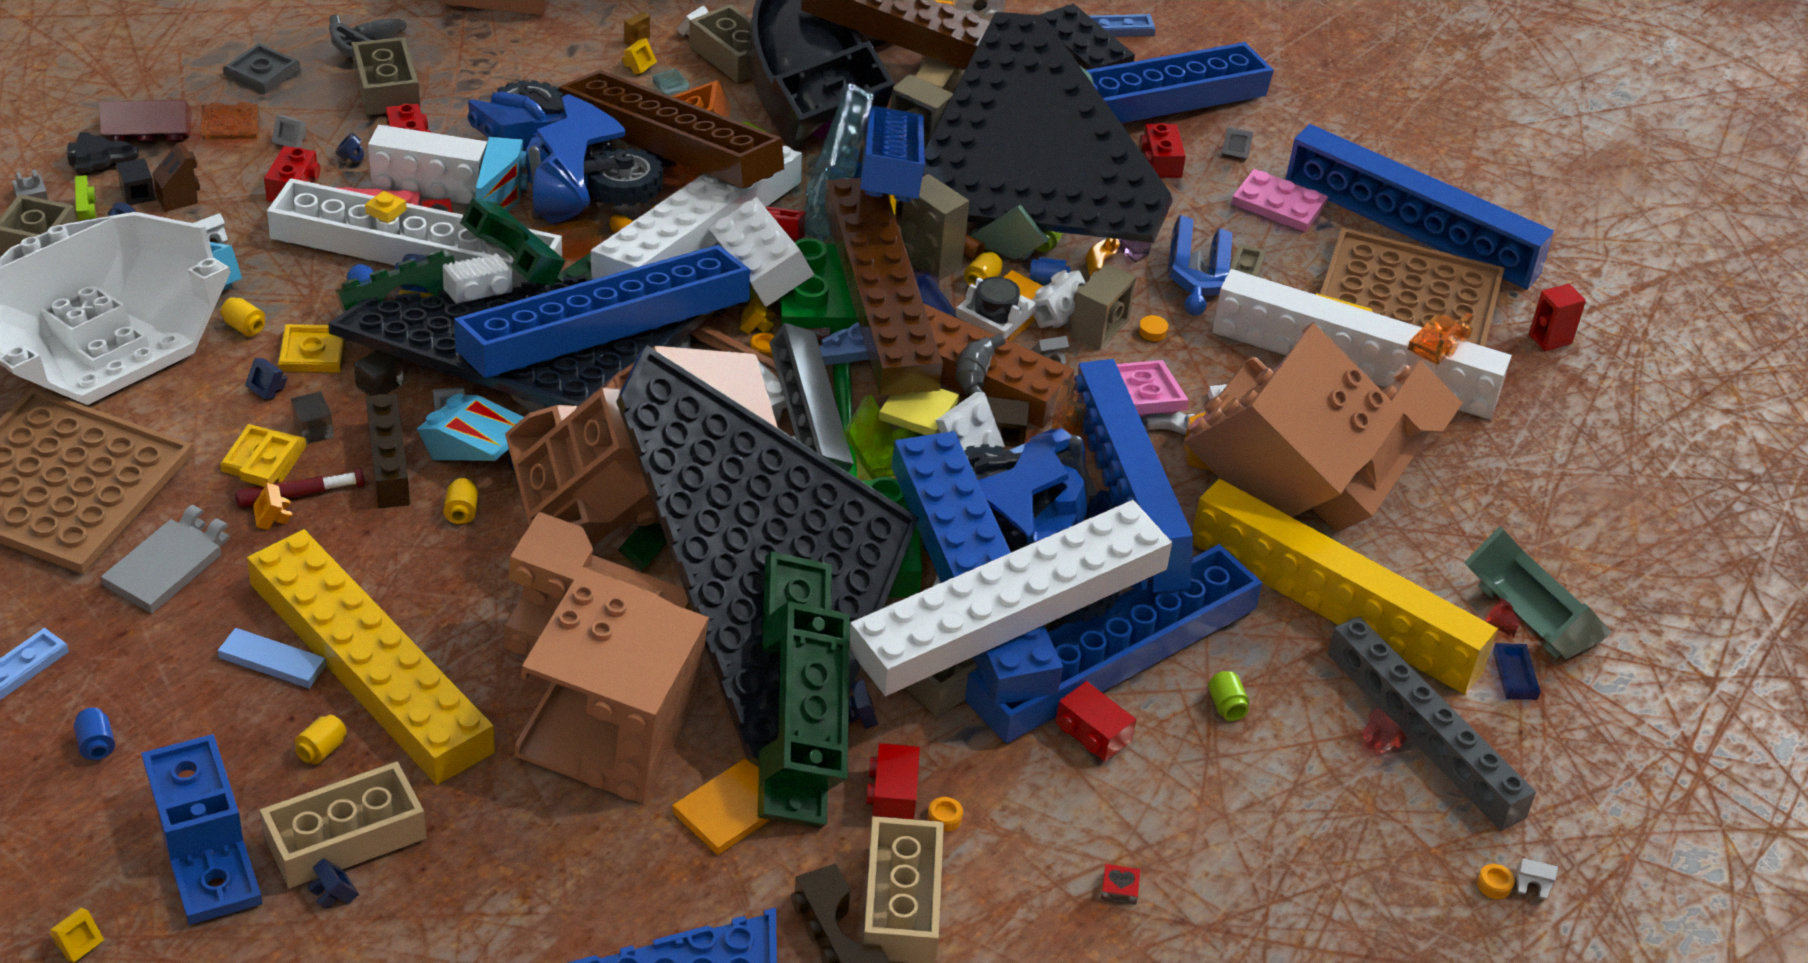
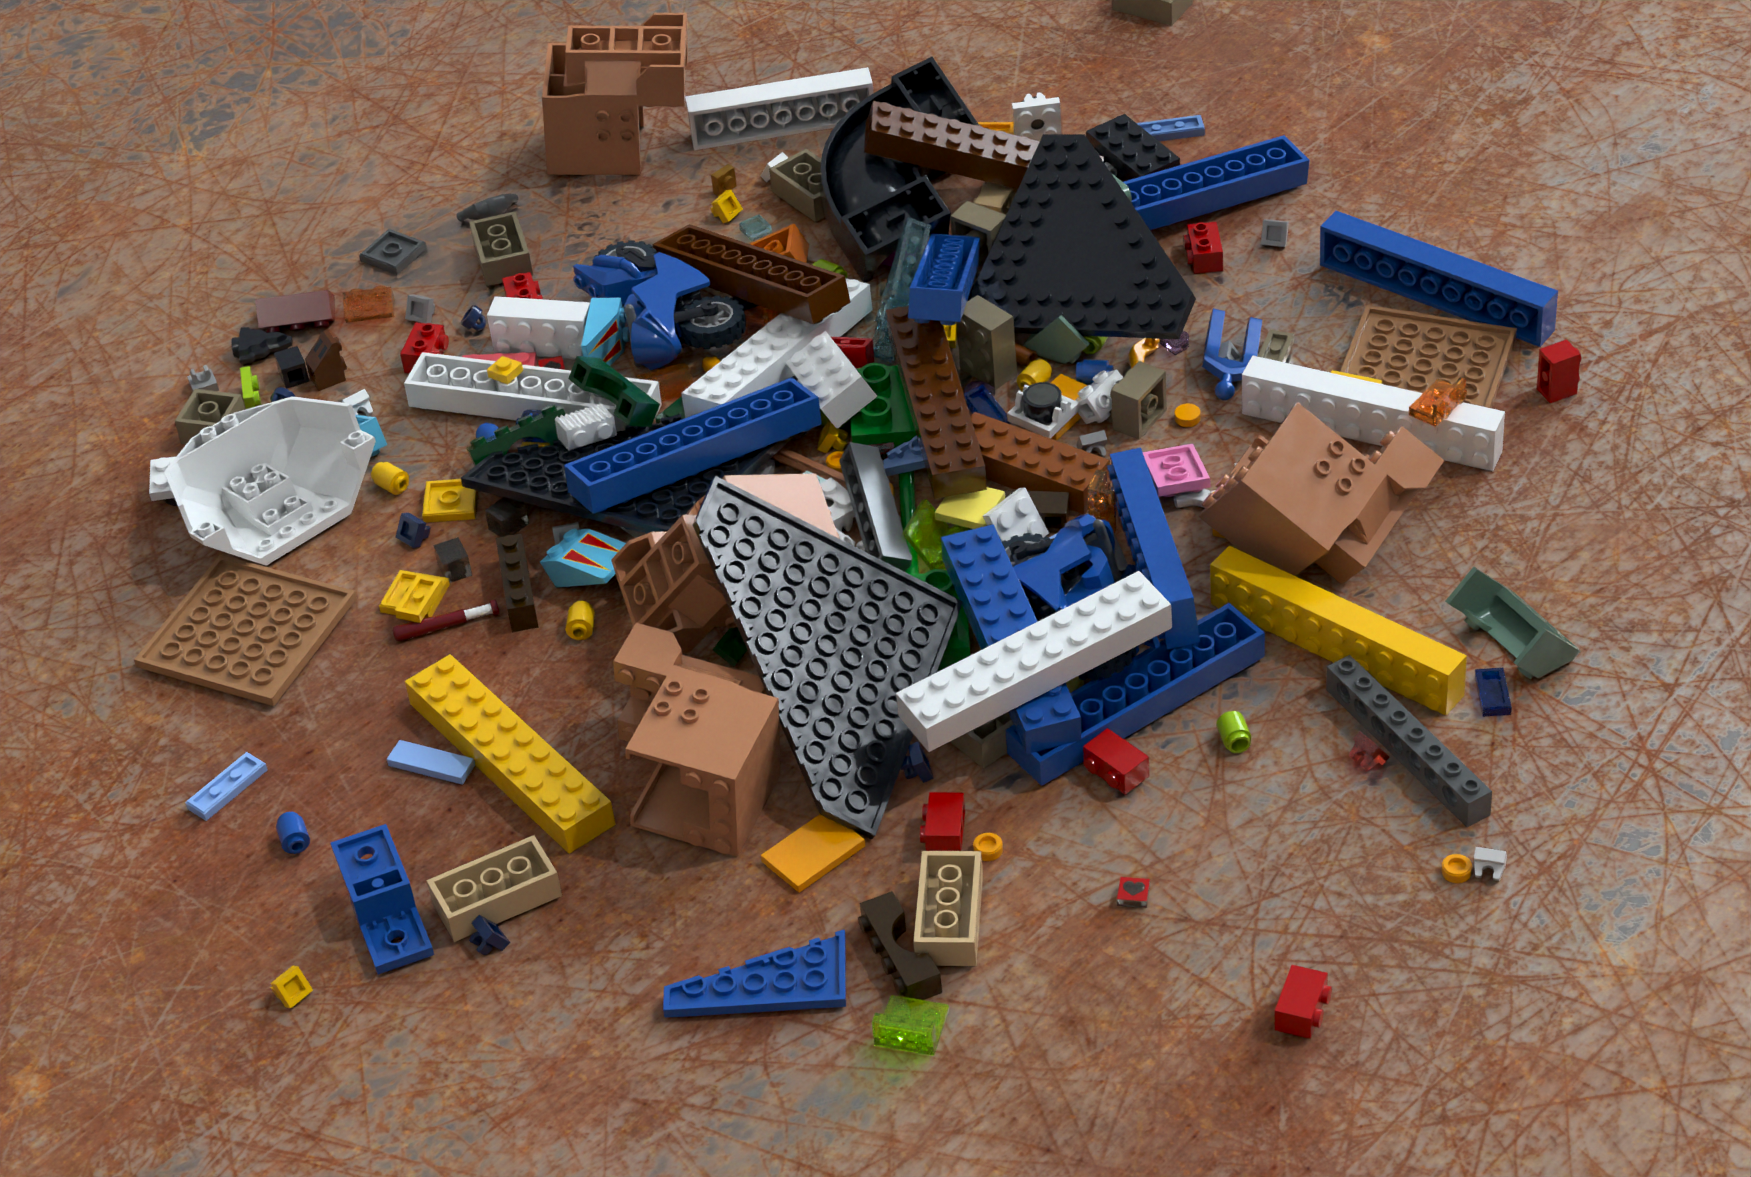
camera: 10 degrees right, 0 degrees up
light grey tile [101,505,230,614] -> none
light orange tile [253,483,292,530] -> none
yellow brick [294,715,347,764] -> none
dark grey piece [329,15,371,60] -> none
dark green bracket [758,551,850,828] -> none
dark grey piece [955,333,1006,395] -> none
bright pink plate [1231,169,1328,233] -> none
clear red tile [1486,598,1520,638] -> none

